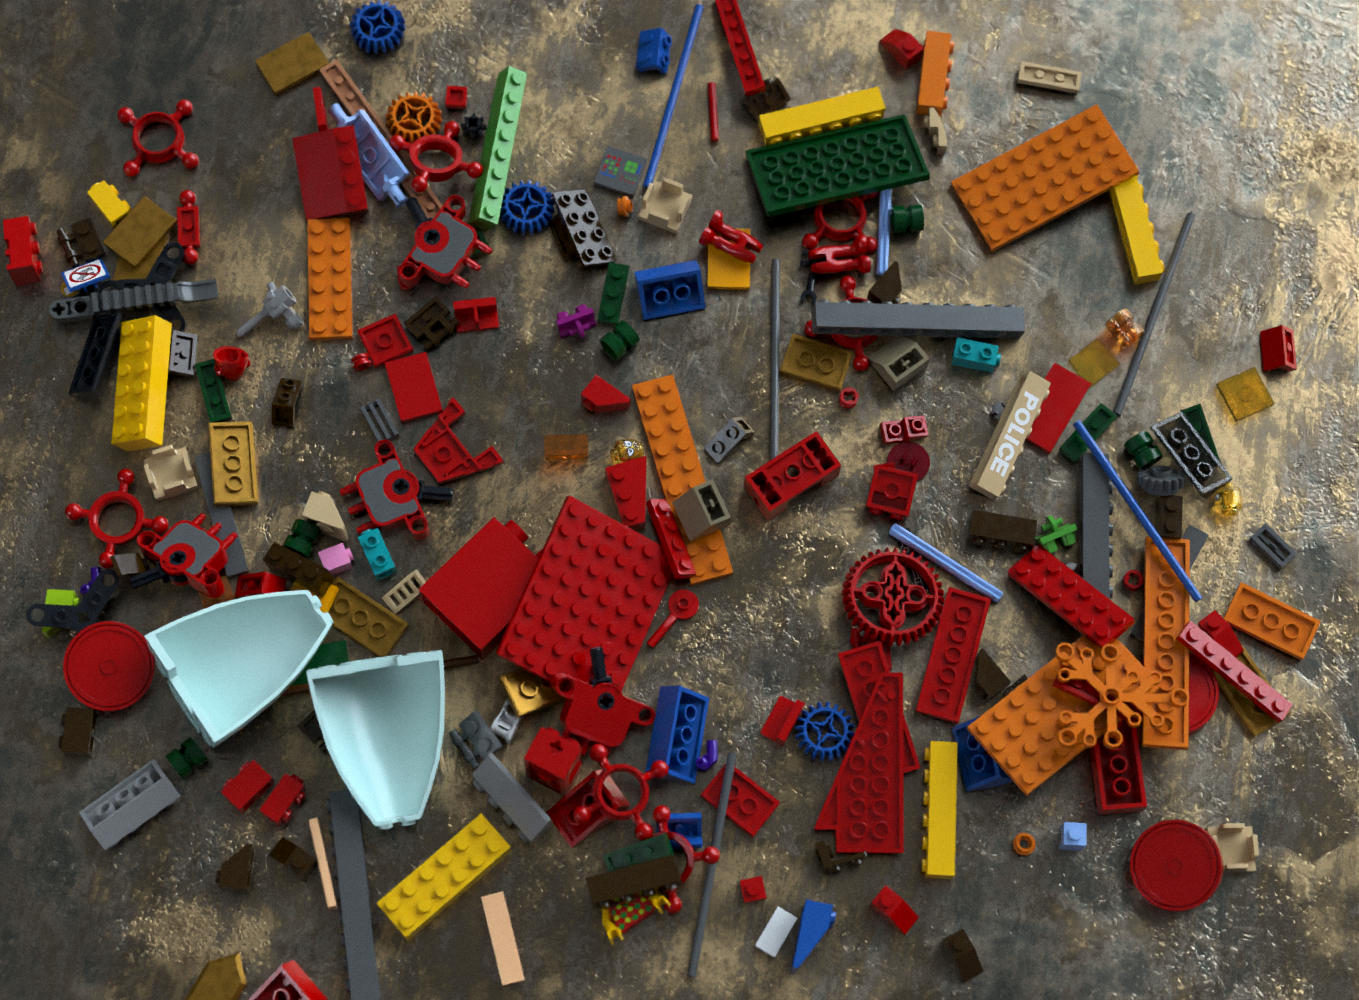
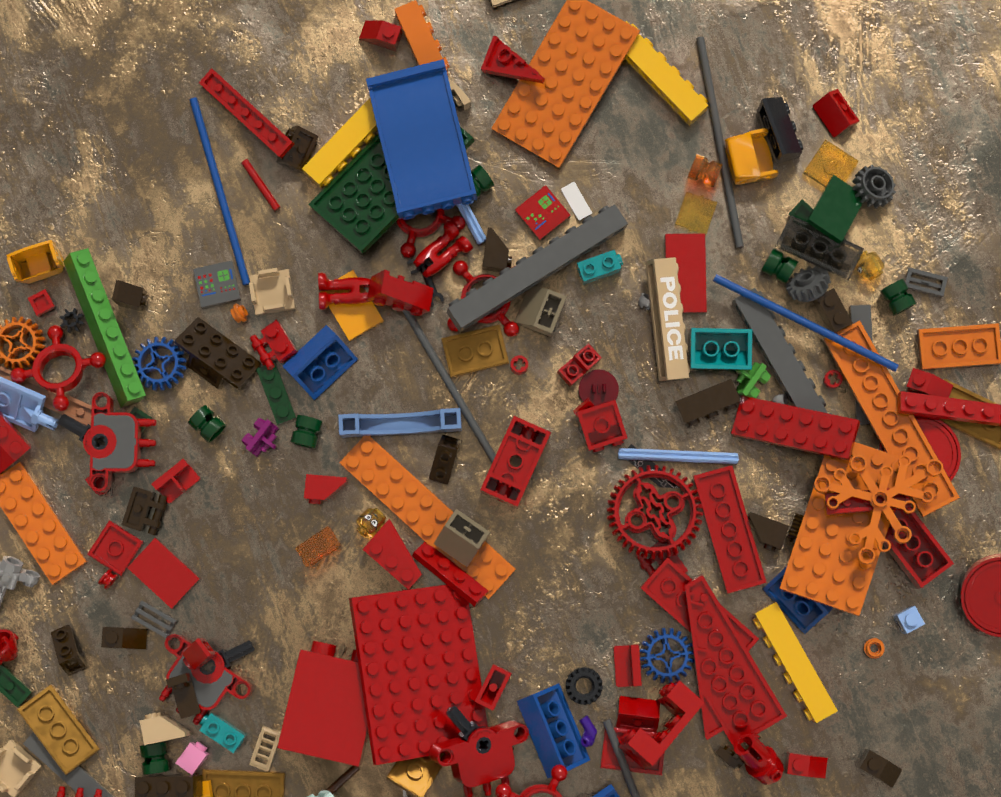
camera: 25 degrees left, 10 degrees up
red wing [413,397,504,485] -> none
blue bracket [636,28,672,74] -> none
red piece [646,589,699,649] -> none
dark green plate [1059,403,1117,463] -> none
none -> light orange piece [6,240,65,284]
none -> dark brown slope [101,627,148,649]
none -> dark brown slope [112,280,149,311]
none -> dark brown bracket [166,673,201,719]
none -> red slope [182,638,217,670]
none -> dark green wheel [188,405,227,443]
none -> red plate [250,319,298,370]
none -> medium blue arch [338,408,462,438]
none -> blue panel [366,59,478,220]
none -> red wedge [367,269,434,316]
none -> red slope [475,664,512,711]
none -> red wing [481,36,545,83]
none -> red tile [515,185,571,241]
none -> white sticker [561,182,592,220]
none -> black tyre [565,667,603,705]
none -> red panel [616,696,660,733]
none -> red plate [618,680,705,769]
none -> teal slope [689,328,752,370]
none -> light orange piece [725,128,779,185]
none -> red piece [734,734,784,785]
none -> black slope [757,97,803,165]
none -> dark green tile [806,175,863,244]
none -> dark grey gear [852,165,896,209]
none -> dark green wheel [880,279,917,316]

